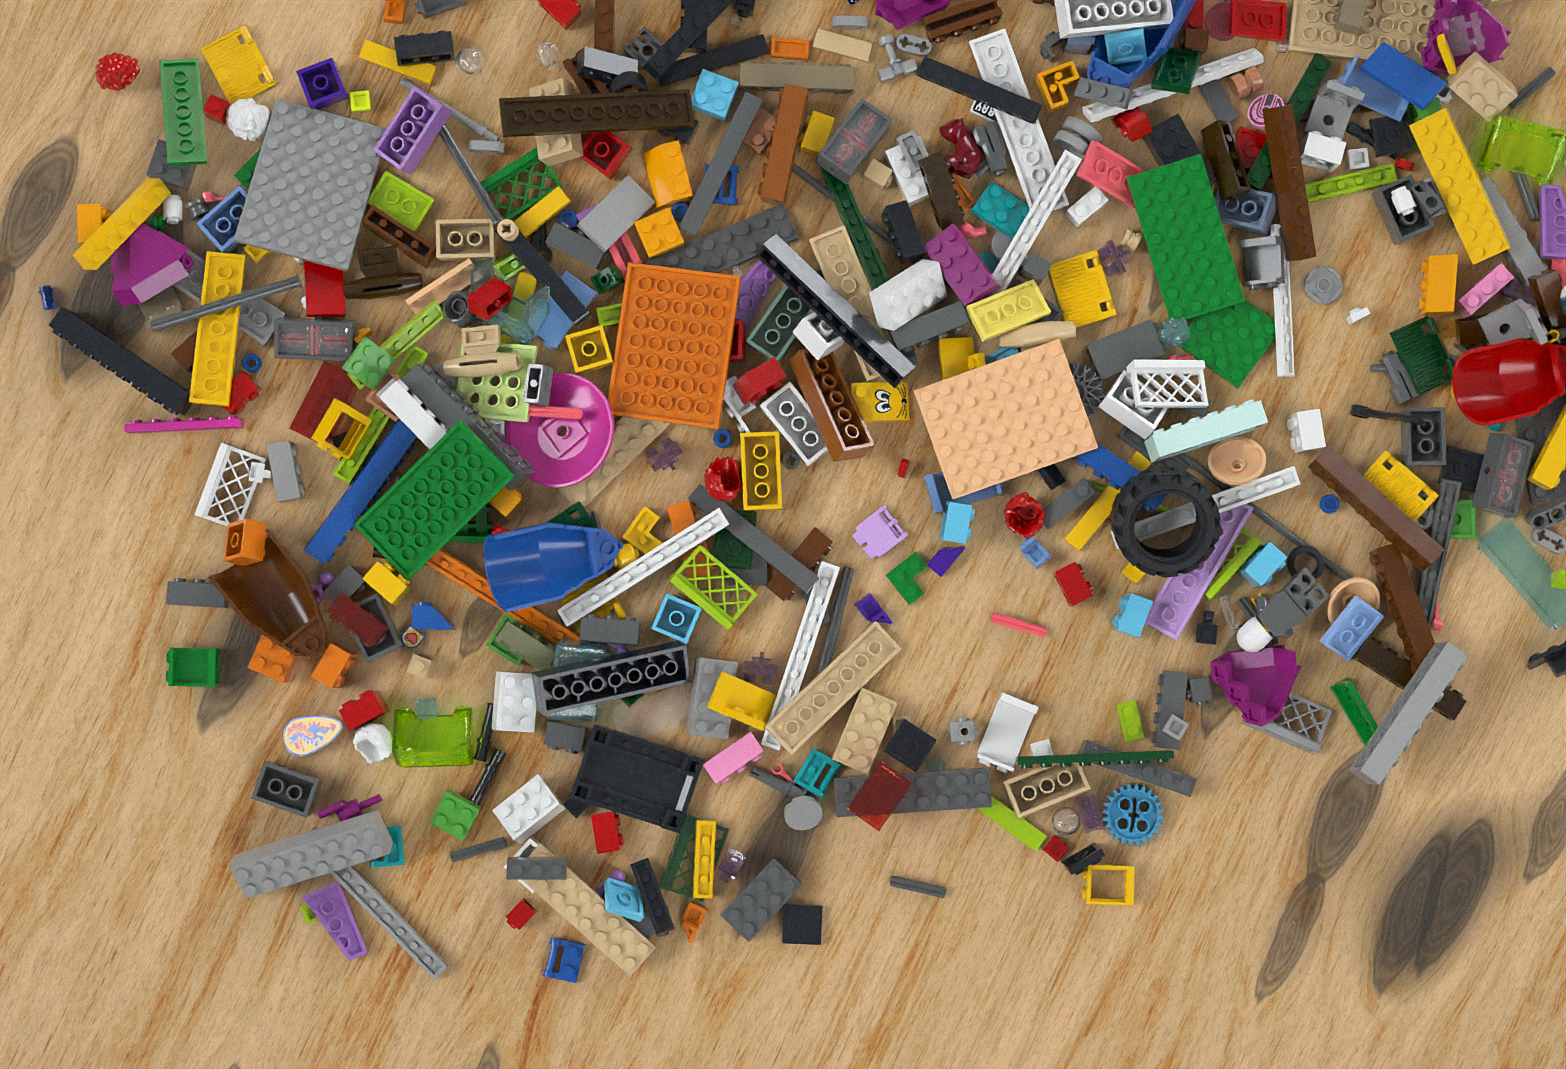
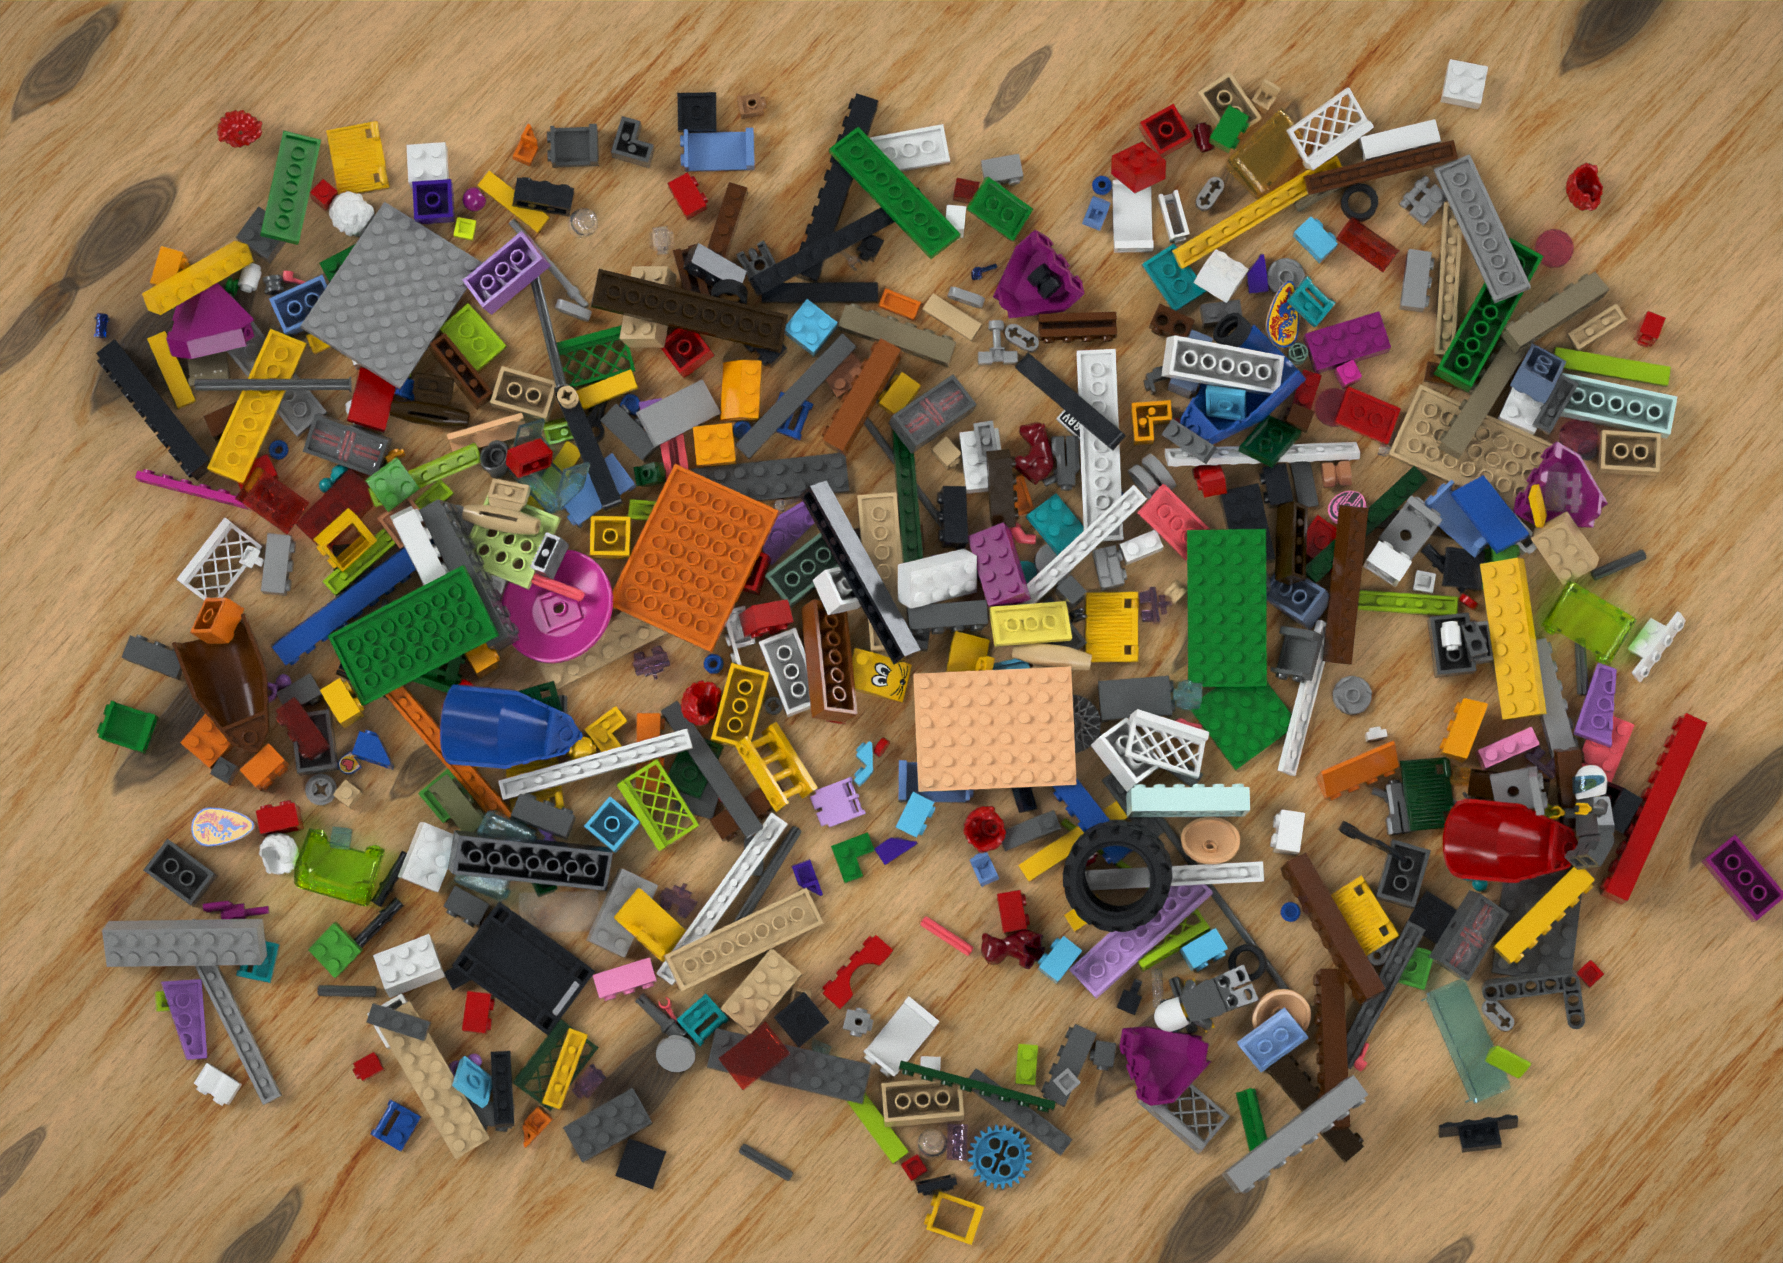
camera: 20 degrees right, 5 degrees down
none -> yellow tile [147,331,196,409]
none -> white brick [194,1063,242,1106]
none -> dark grey brick [210,757,240,785]
none -> clear red brick [235,467,310,535]
none -> light grey gear [305,774,337,805]
none -> teal plate [319,464,351,493]
none -> blue tile [395,378,415,400]
none -> white brick [406,142,449,188]
none -> magenta piece [462,187,486,212]
none -> yellow fence [734,722,818,812]
none -> red arch [822,935,893,1010]
none -> medium azure slope [854,741,873,787]
none -> dark red animal [981,930,1045,969]
none -> black bush [1068,608,1088,623]
none -> light grey brick [1092,545,1127,591]
none -> black piece [1259,463,1293,508]
none -> orange slope [1316,740,1399,801]

